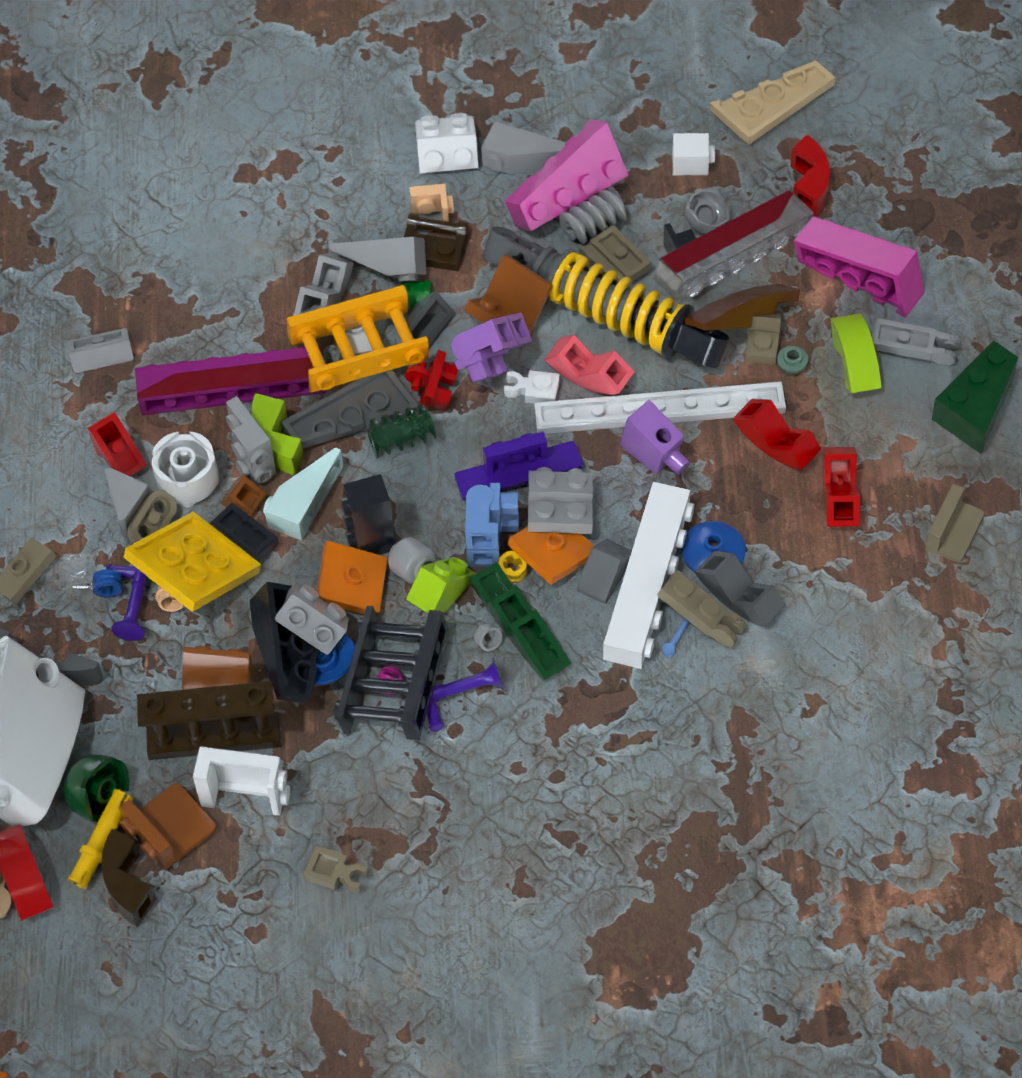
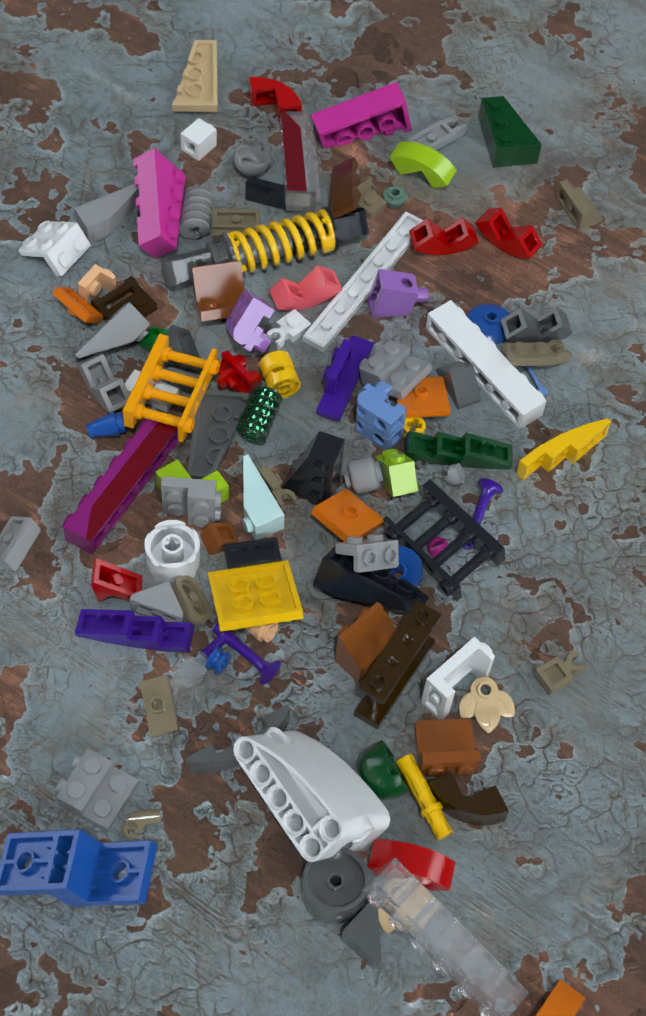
camera: 60 degrees left, 0 degrees up
none -> orange plate [52,287,104,324]
none -> dark purple slope [74,609,195,653]
none -> blue cone [86,411,127,439]
none -> dark tan plate [258,464,296,511]
none -> yellow wheel [259,350,301,399]
none -> tan plate [459,676,515,733]
none -> yellow slope [516,418,612,481]

